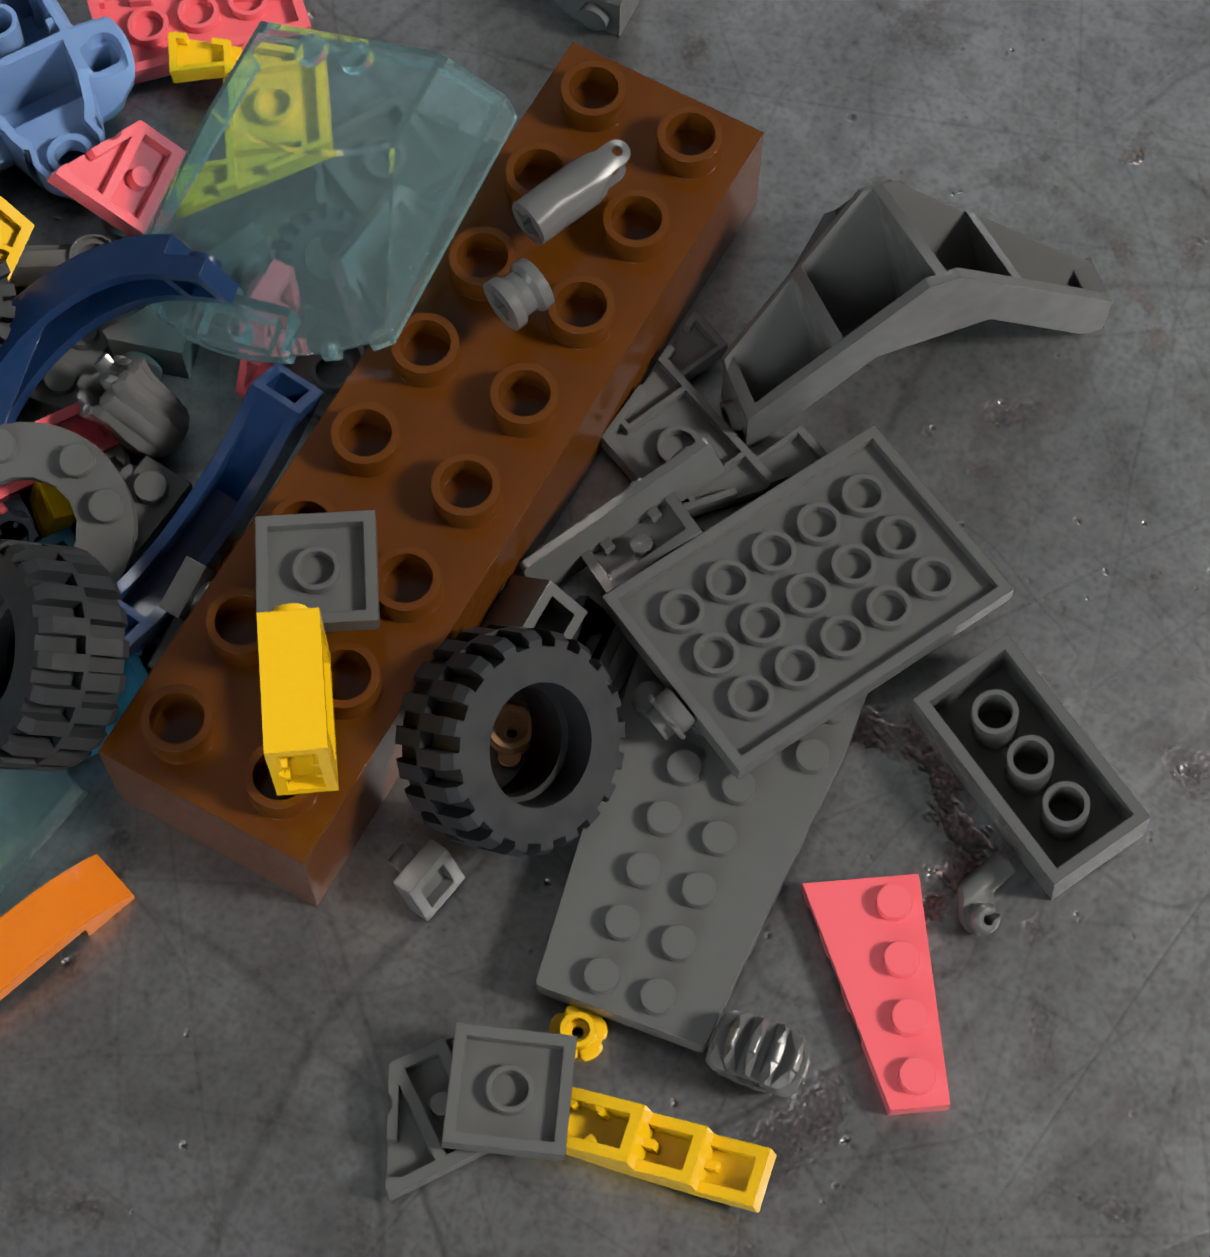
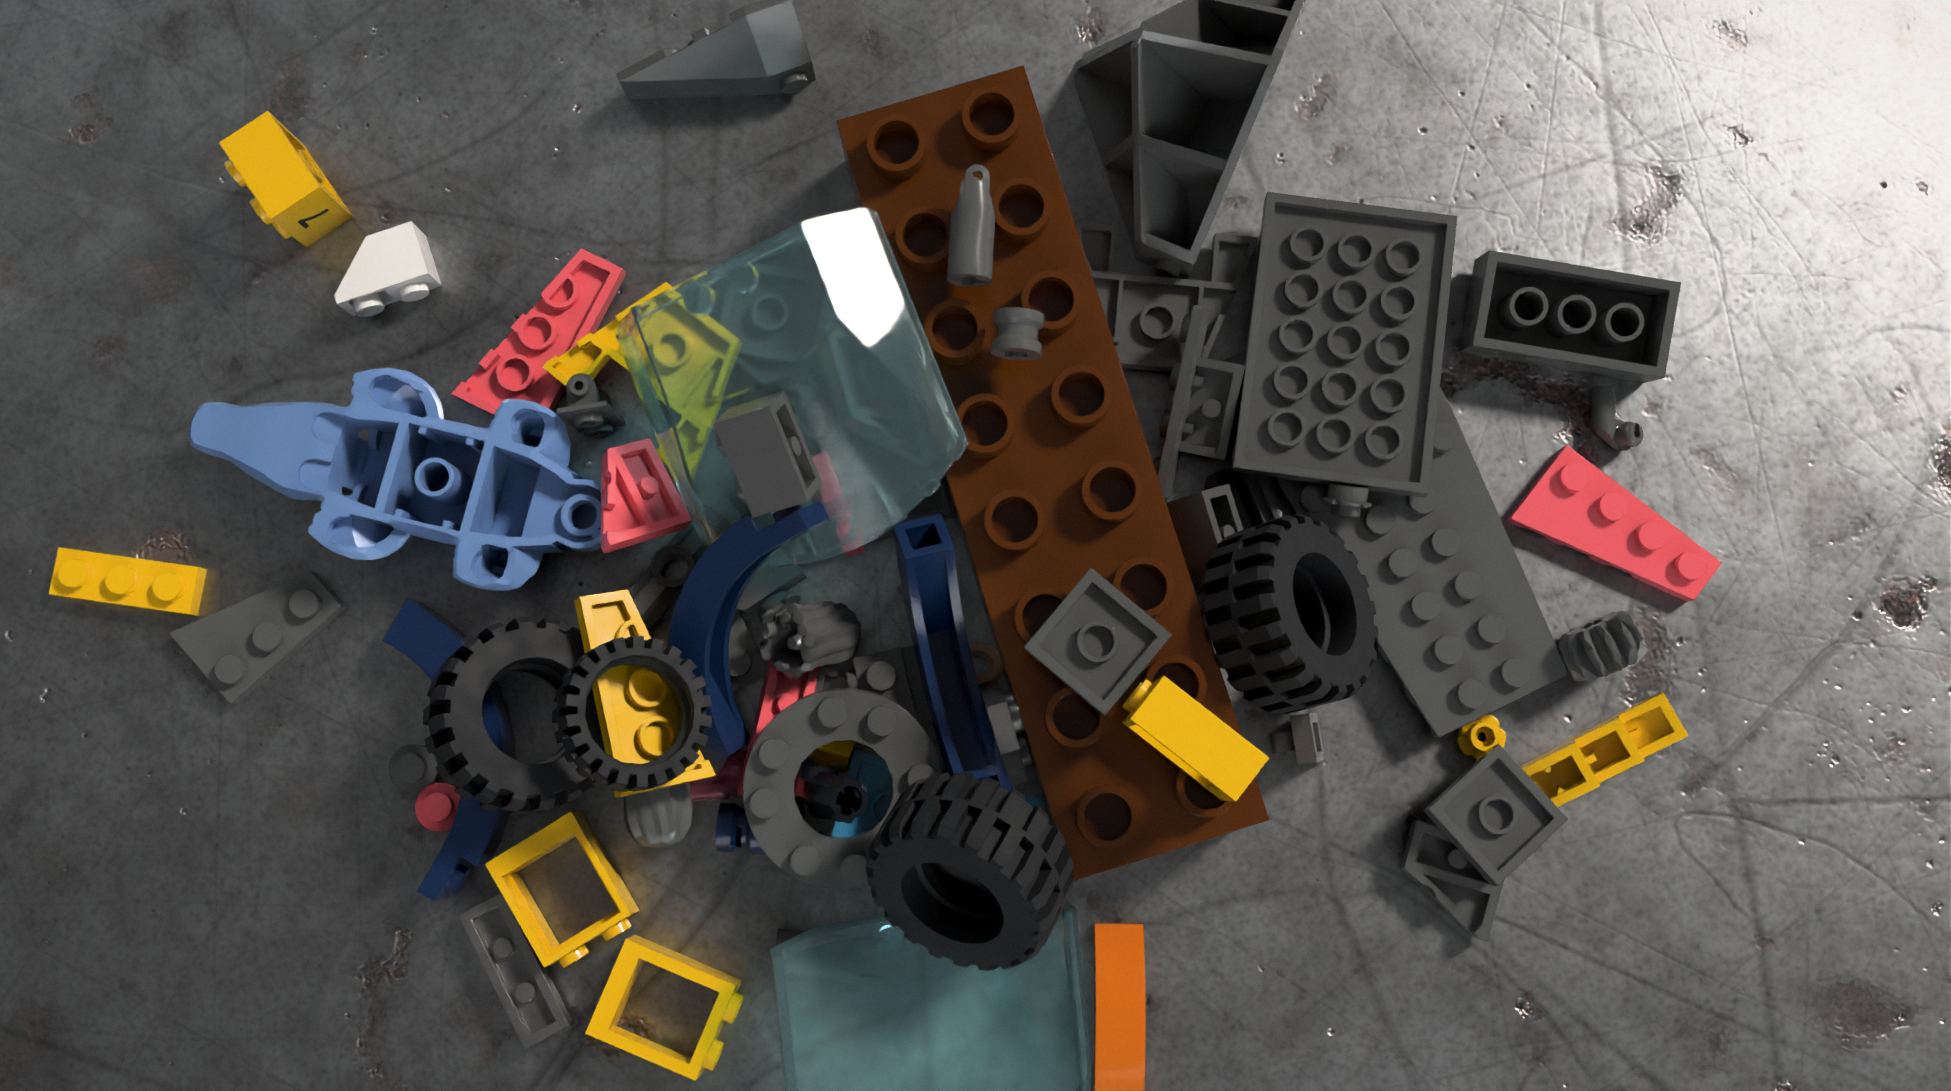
camera: 45 degrees left, 15 degrees up
none -> dark grey hinge [557,373,626,437]
none -> dark grey brick [713,391,822,518]

